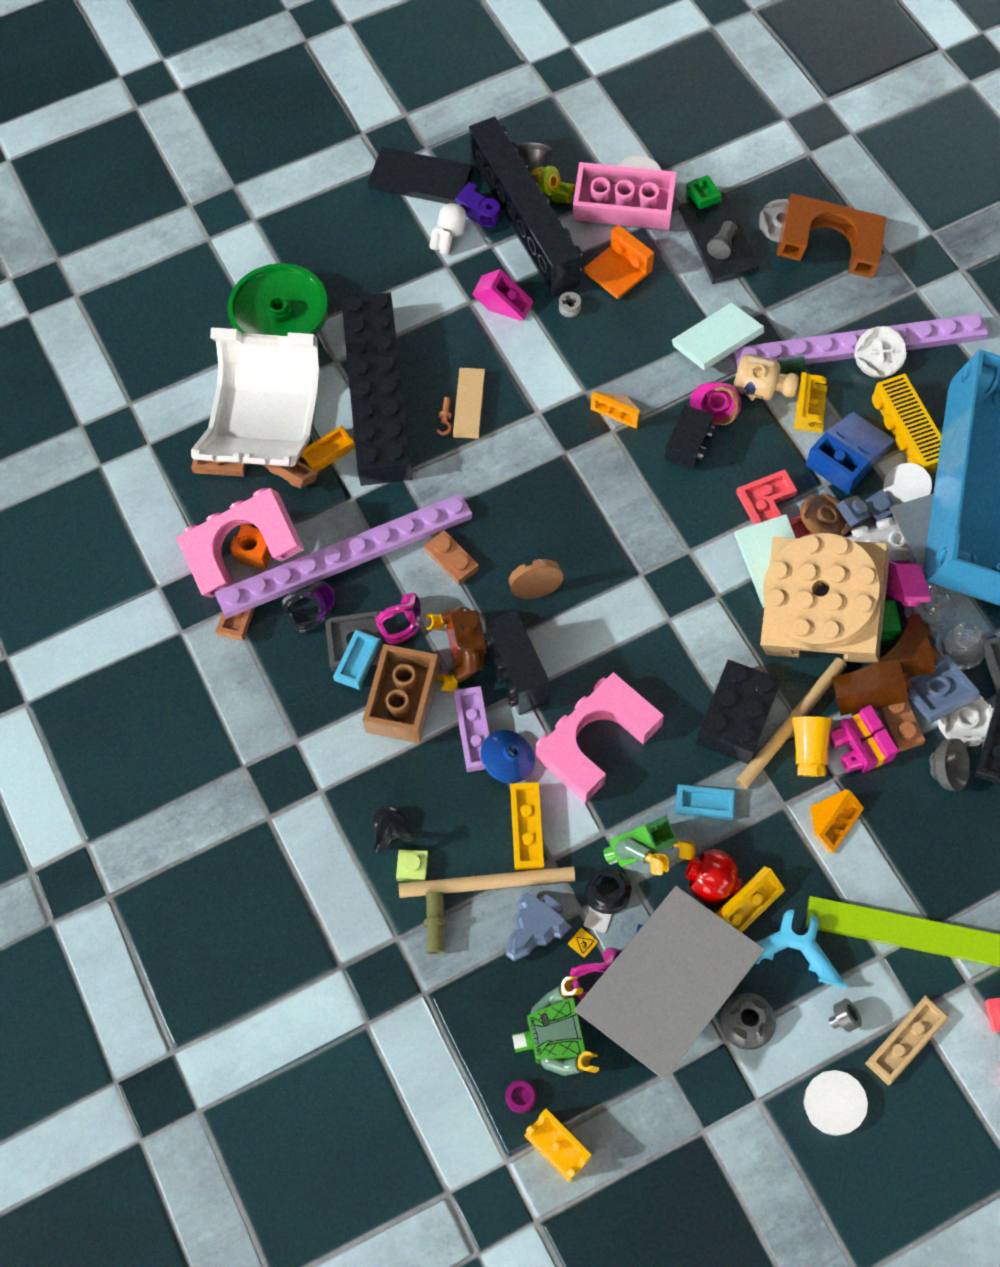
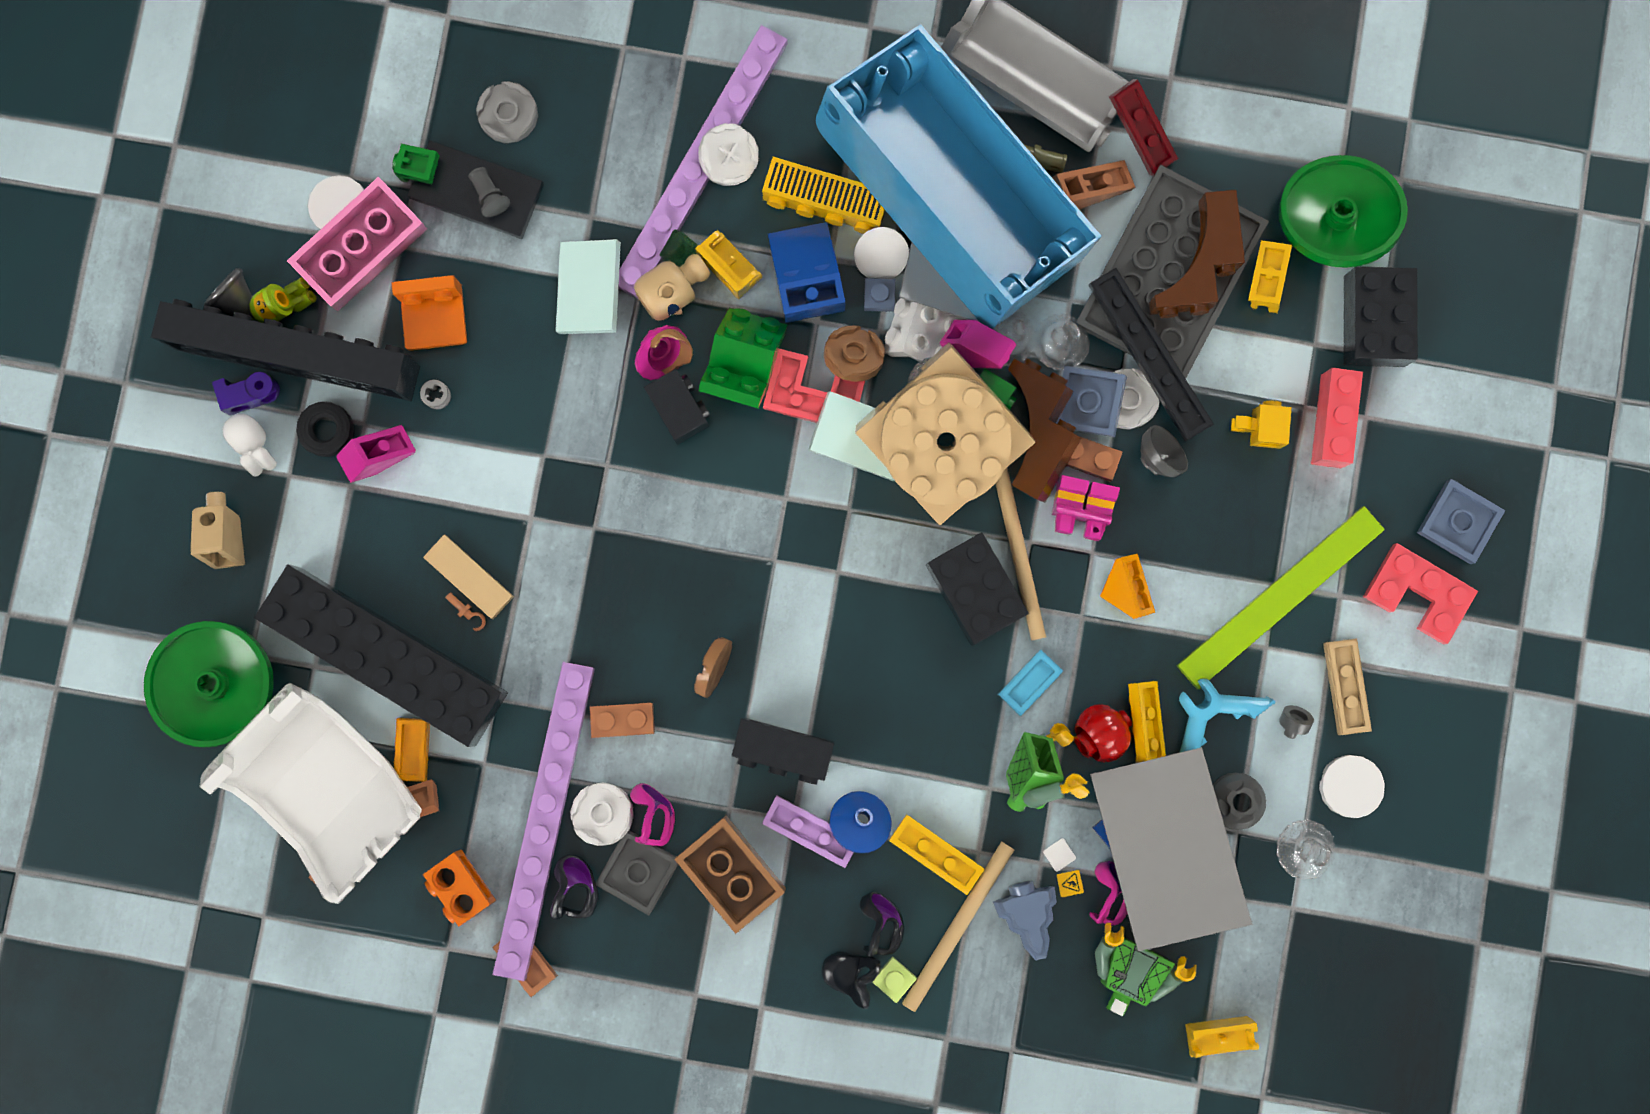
camera: 55 degrees left, 20 degrees up
bright pink arch [176,488,305,598] -> none
medium azure tile [333,630,382,690] -> none
black tile [368,147,472,204] -> none
olive pin [424,892,447,955] -> none
reddish brown torso [425,606,486,692] -> none
magenta tile [505,1080,536,1114] -> none
bright pink arch [536,672,664,803] -> none
black piece [585,869,632,914] -> none
light orange slope [591,391,640,429] -> none
dark orange arch [776,193,886,279] -> none
yellow plant [792,717,832,777] -> none
sand blue plate [836,495,872,527] -> none
none -> tan torso [191,492,245,569]
none -> black tyre [296,402,354,457]
none -> white tile [570,782,634,846]
none -> green bracket [698,308,788,408]
none -> black piece [859,892,904,957]
none -> clear hair [1276,820,1335,880]

